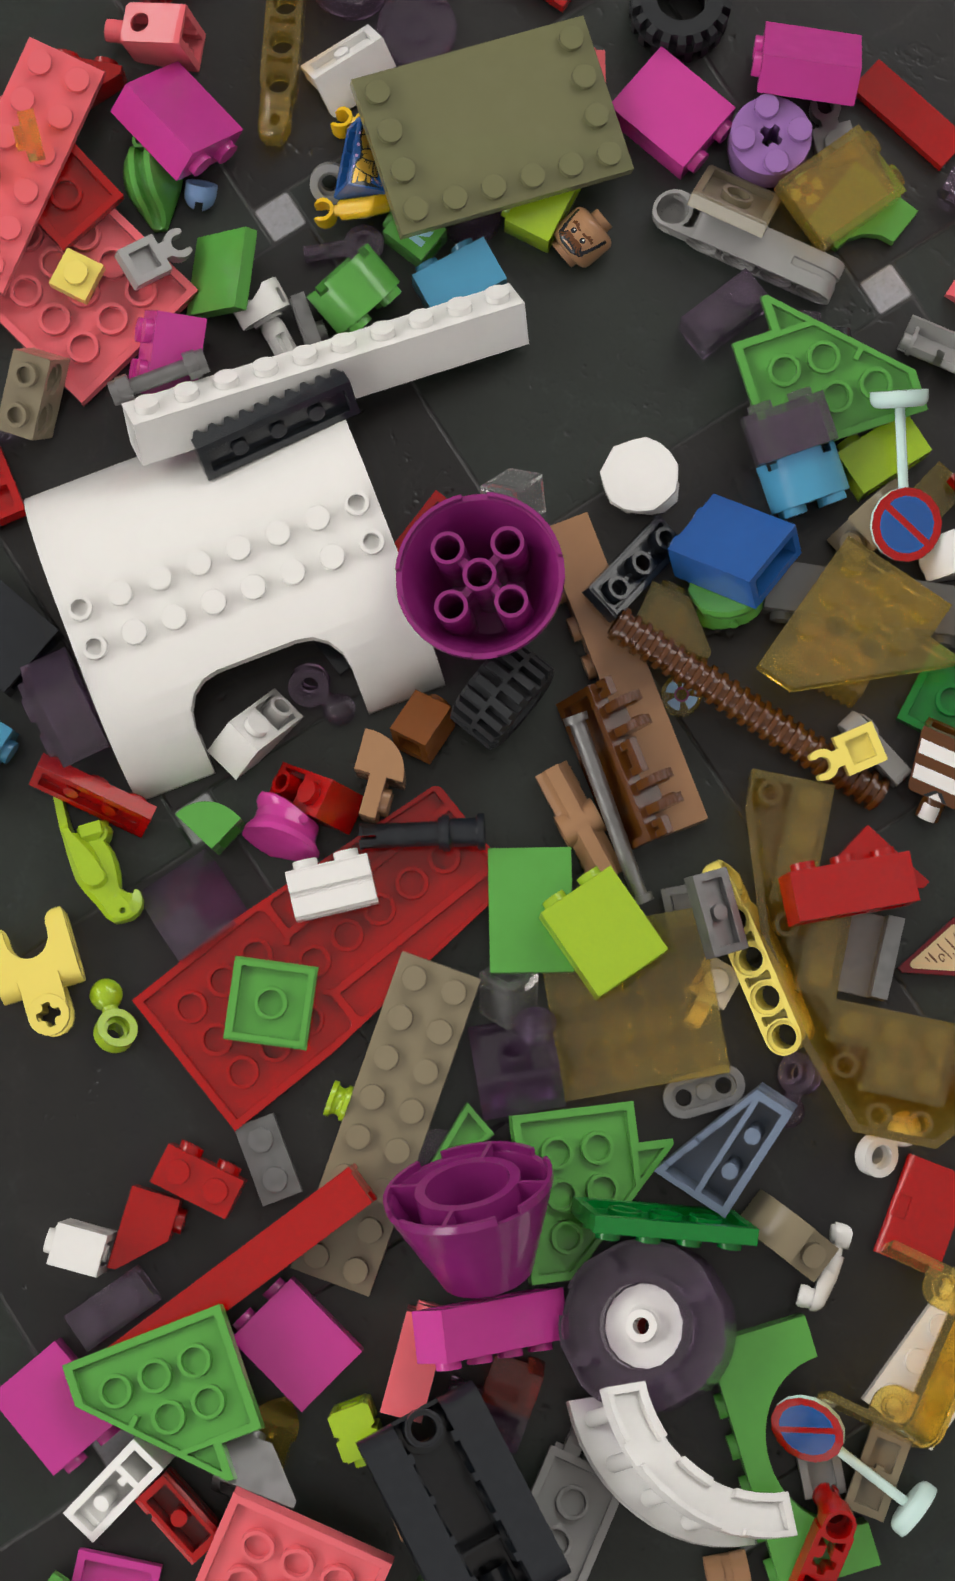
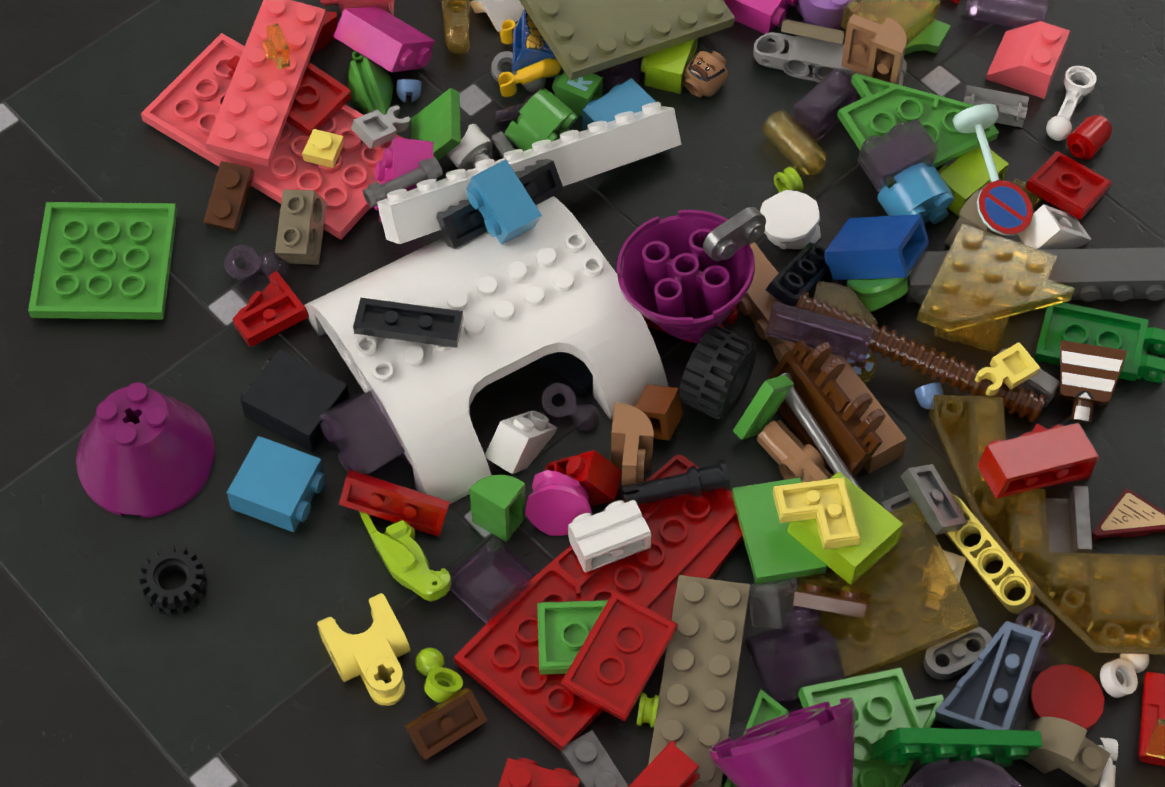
camera: 10 degrees left, 25 degrees down
none -> black plate [353,297,464,348]
none -> reddish brown plate [405,687,488,760]
none -> dark azure brick [466,159,542,245]
none -> red tile [561,590,679,722]
none -> flat silver plate [703,207,766,261]
none -> bright green tile [733,375,794,440]
none -> clear yellow brick [762,110,827,176]
none -> tile [766,302,873,363]
none -> light yellow tile [773,477,860,549]
none -> lime bush [774,167,804,193]
none -> reddish brown plate [793,580,872,618]
none -> medium nougat brick [841,14,907,85]
none -> medium blue hinge [914,383,944,410]
none -> red tile [1030,664,1105,732]

